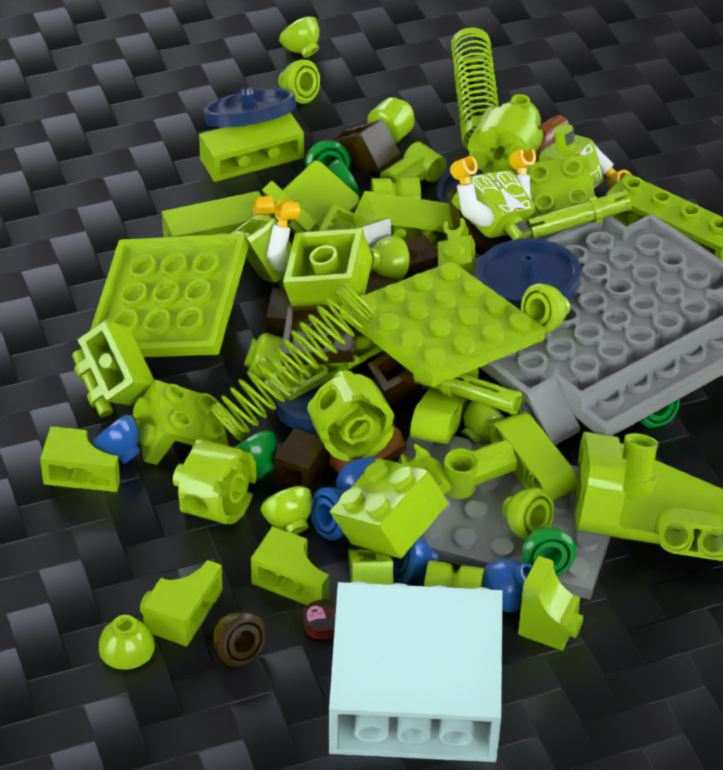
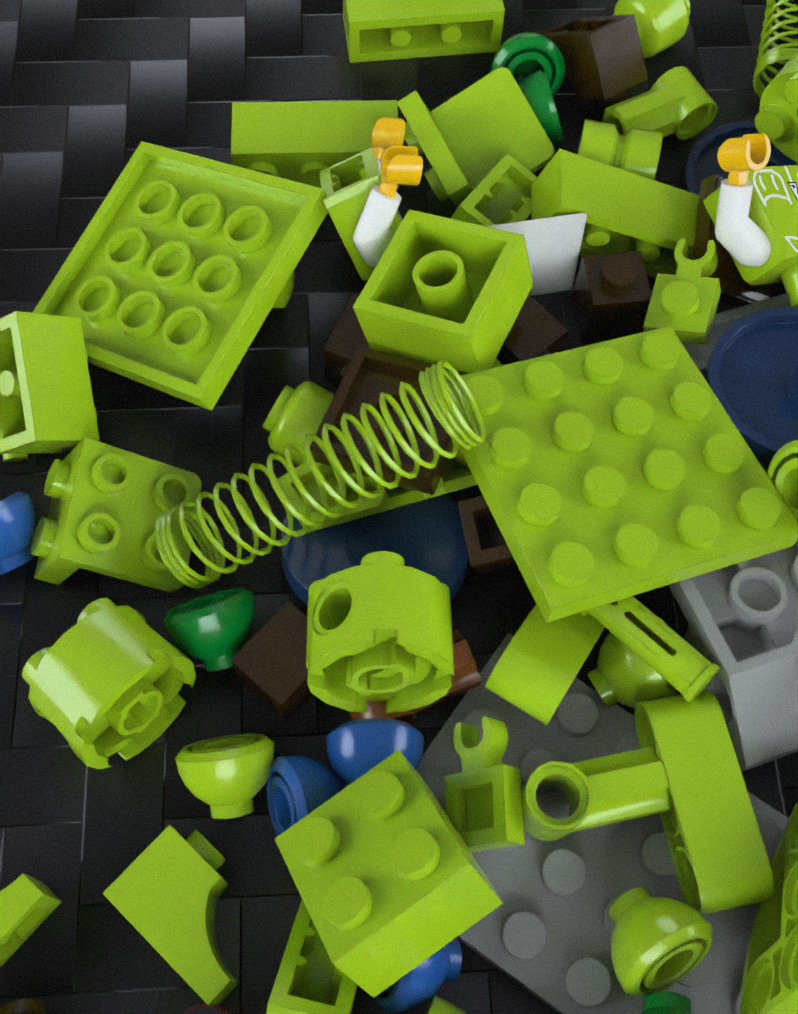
camera: 15 degrees right, 20 degrees up
lime brick [370,236,410,282] -> none

